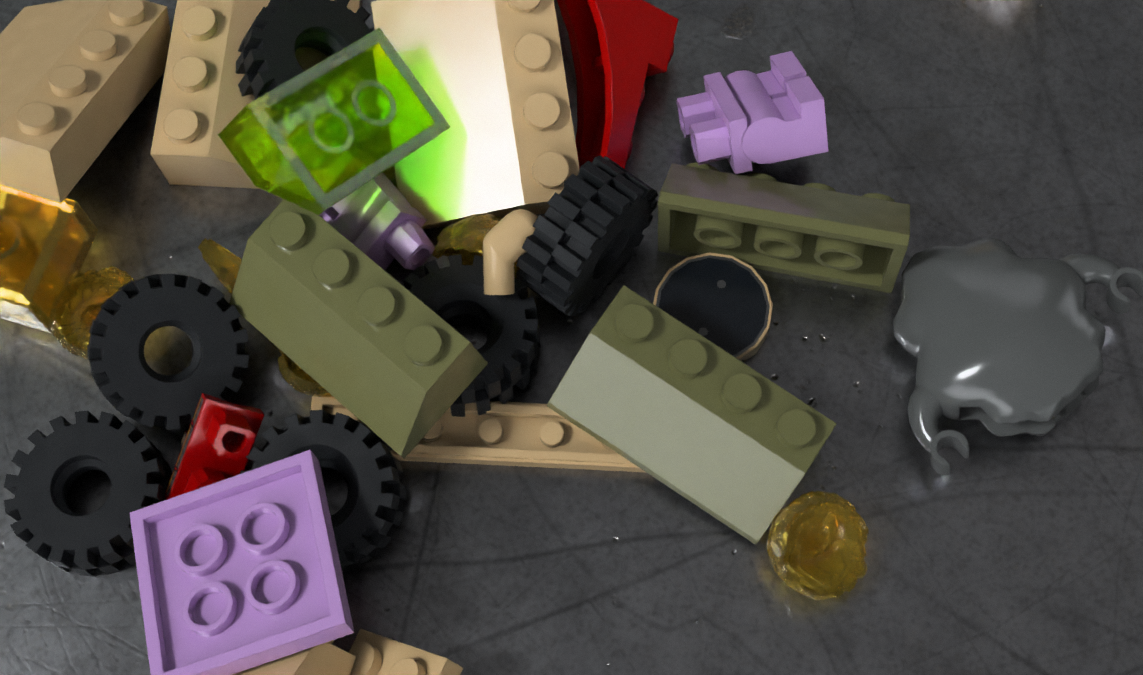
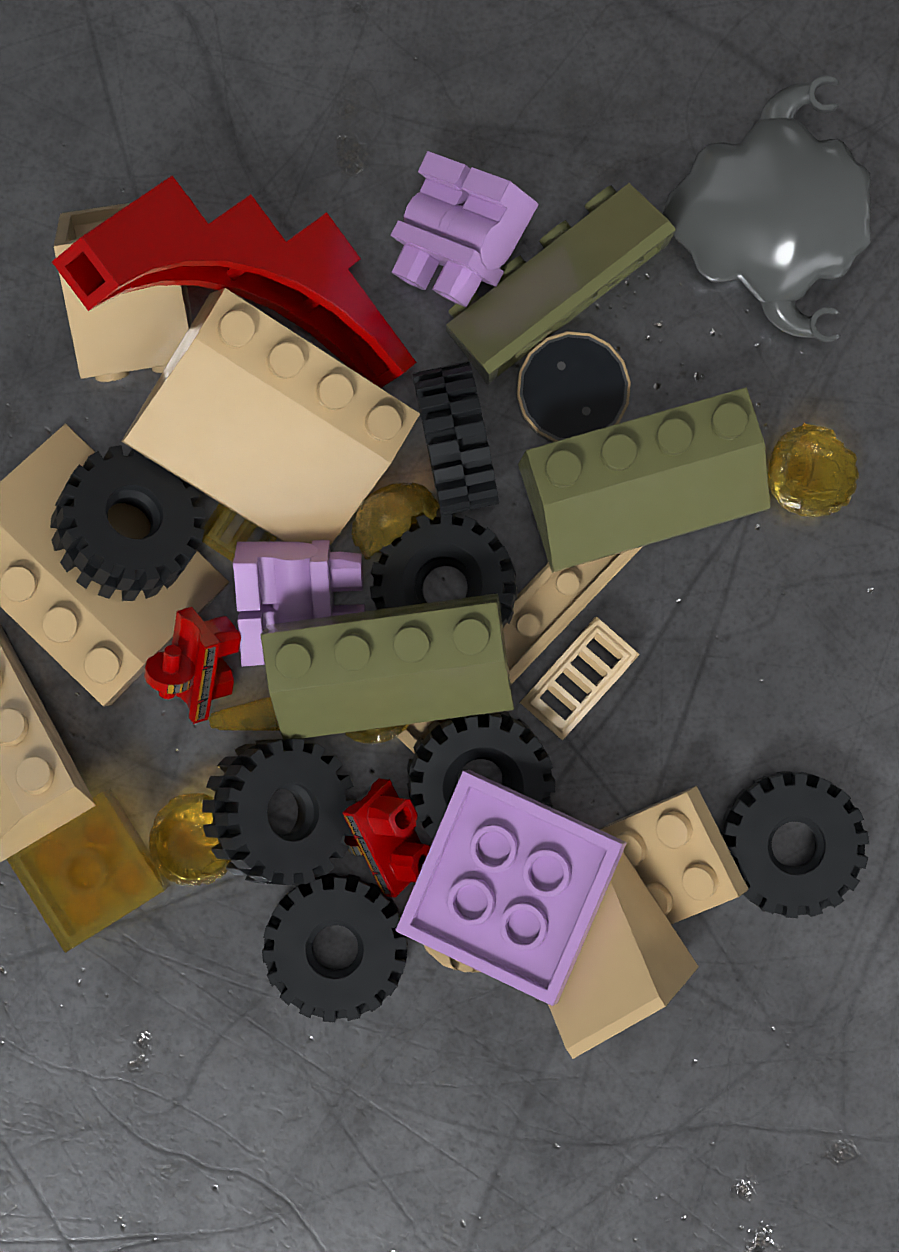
camera: 55 degrees left, 20 degrees up
clear neon green slope [218,27,450,215] -> none
tan arm [483,209,538,295] -> none
none -> red hips [144,607,241,724]
none -> tan slope [519,617,640,740]

